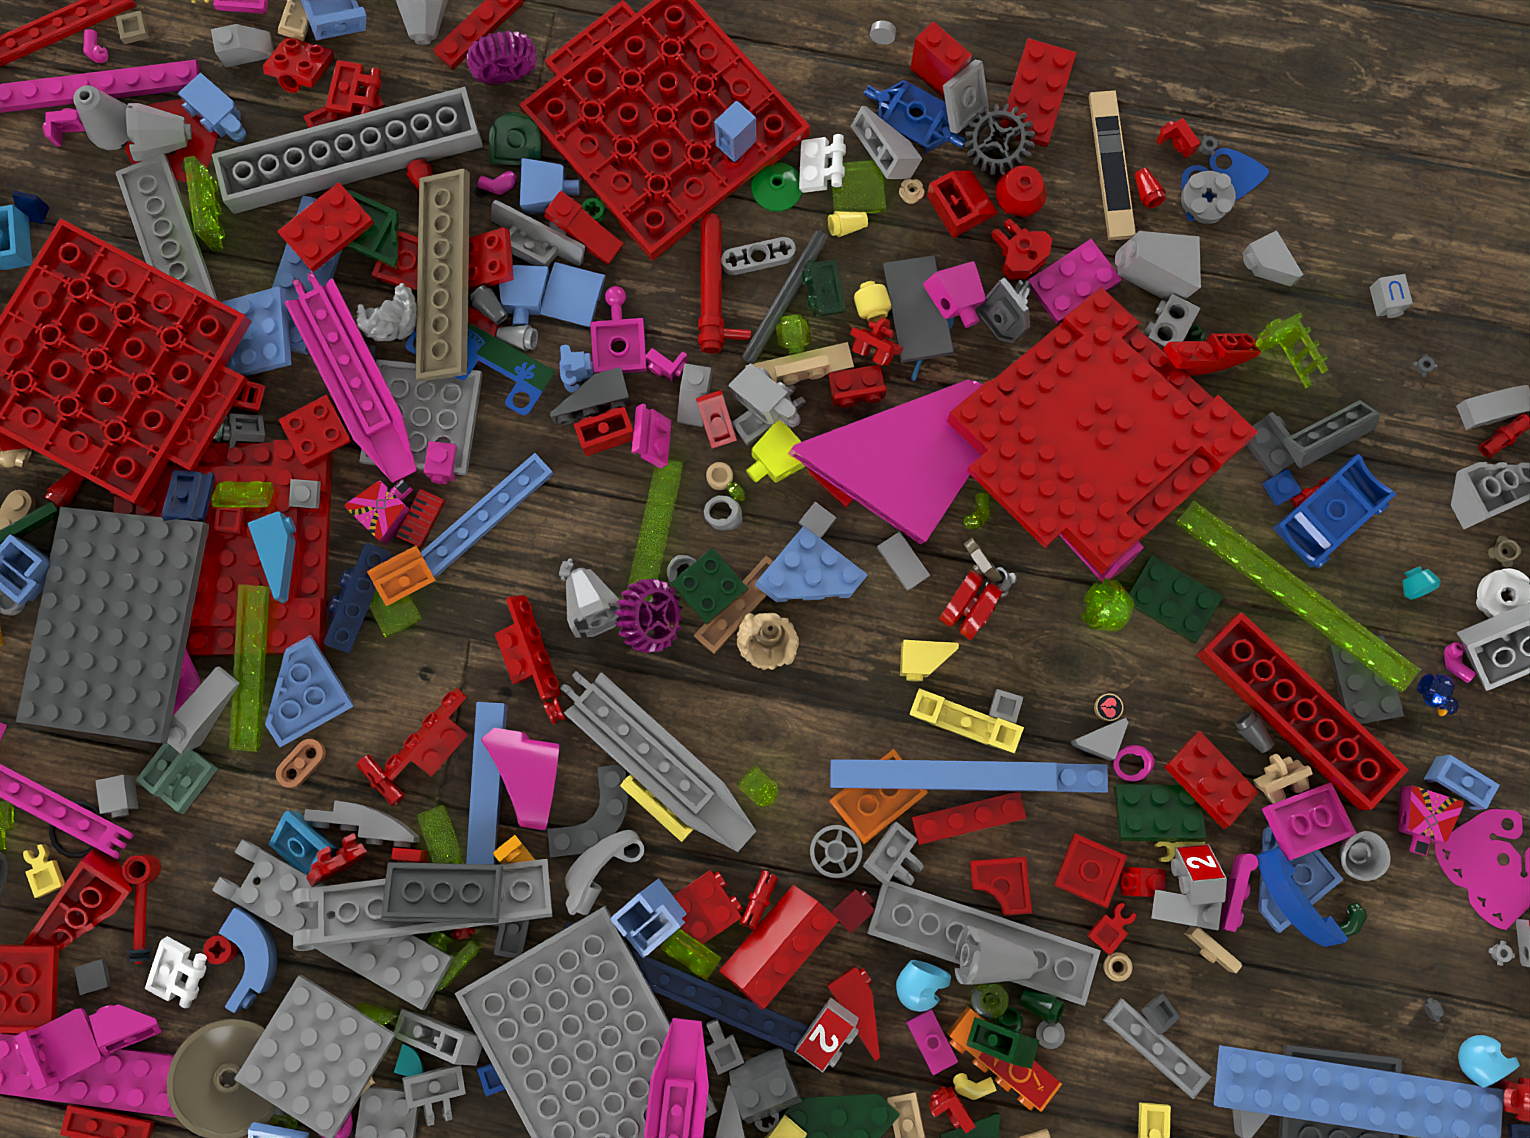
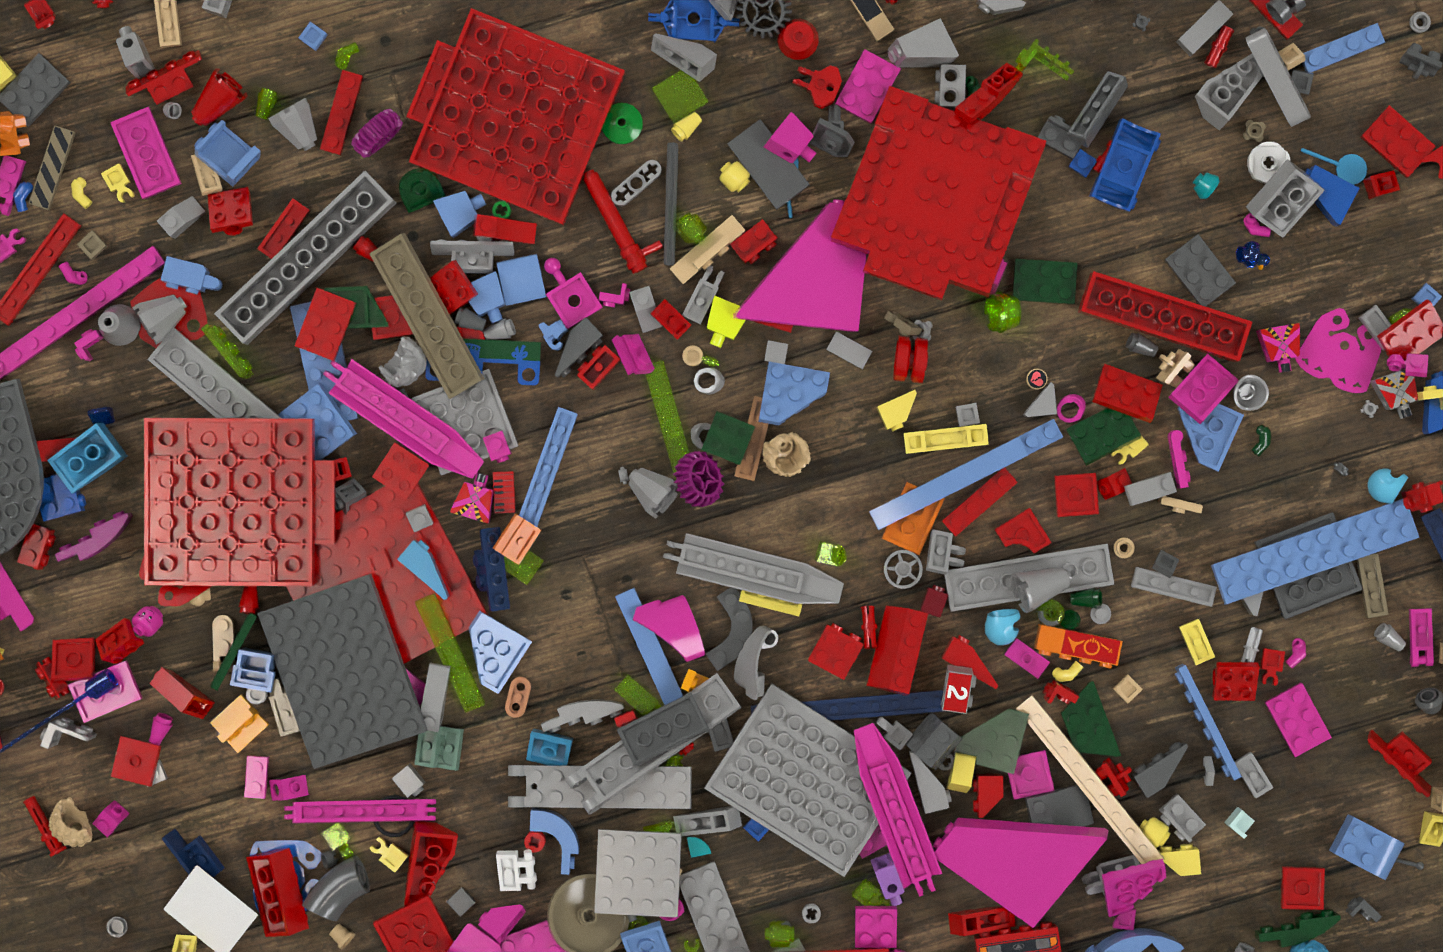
camera: 30 degrees left, 10 degrees up
red piece [122,854,161,964] -> none
dark blue plate [161,470,216,523] -> none
clear neon green plate [211,481,274,507] -> none
red plate [306,833,367,887] -> none
red plate [325,60,382,116] -> none
red pin [356,754,405,807] -> none
red bracket [384,688,468,781] -> none
light grey hinge [402,1065,466,1126] -> none
clear neon green plate [437,939,483,991] -> none
dark pink arm [478,171,517,195] -> none
red bracket [495,595,561,700] -> none
red bush [543,697,566,725] -> none
medium blue plate [610,879,687,958] -> none
clear neon green plate [660,929,721,981] -> none
medium blue panel [714,101,756,162] -> none
light grey hinge [728,363,801,428] -> none
white plate [799,134,846,193] -> none
clear green bracket [801,259,846,318] -> none
red hips [850,318,903,366] -> none
tan plate [899,179,925,204] -> none
red slope [927,170,998,238] -> none
clear neon green arm [964,493,990,530] -> none
dark green slope [966,1017,1040,1069] -> none
red plate [1087,903,1136,956] -> none
brick [1171,844,1227,905] -> none
clear neon green plate [1176,501,1421,692] -> none
blue slope [1256,847,1348,947] -> none
medium blue panel [1424,755,1500,810] -> none
none -> hinge [269,677,300,737]

